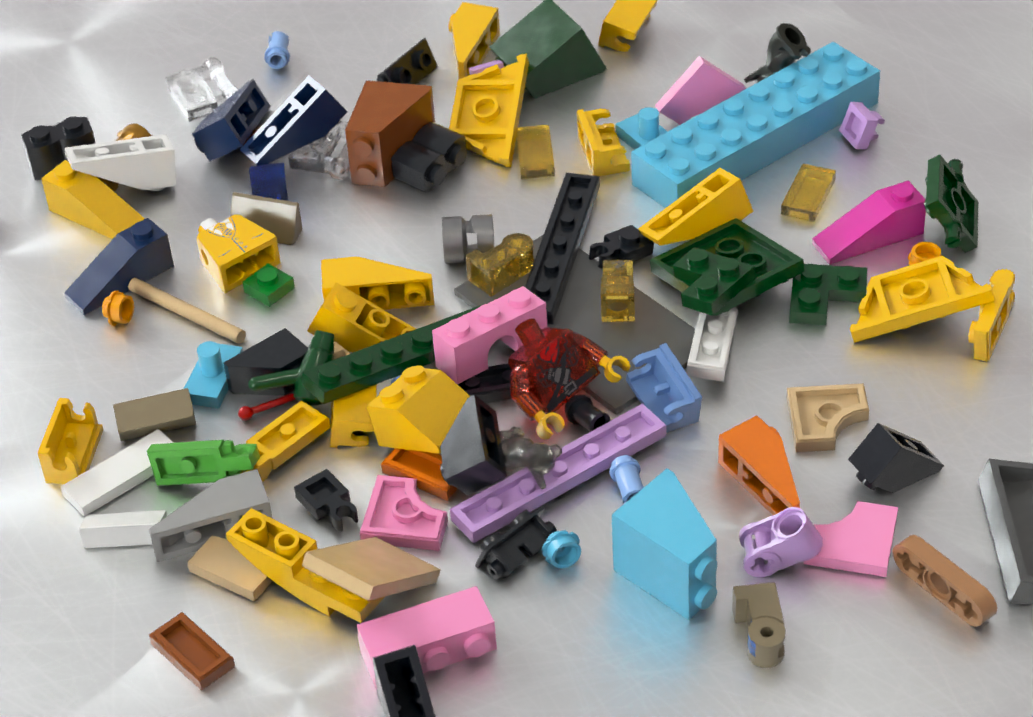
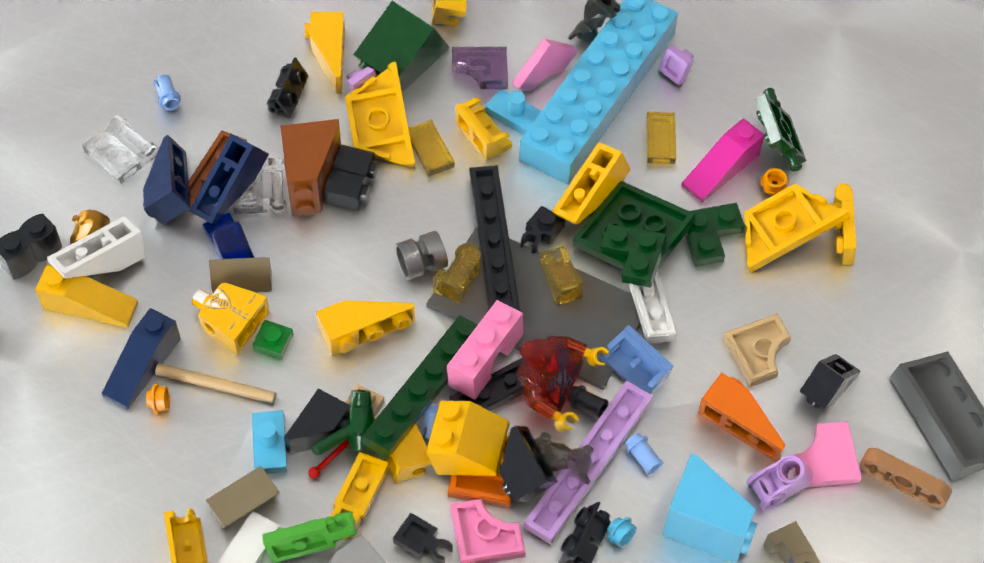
camera: 25 degrees left, 15 degrees up
yellow slope [307,282,416,353] -> none
none -> clear purple tile [452,47,508,89]

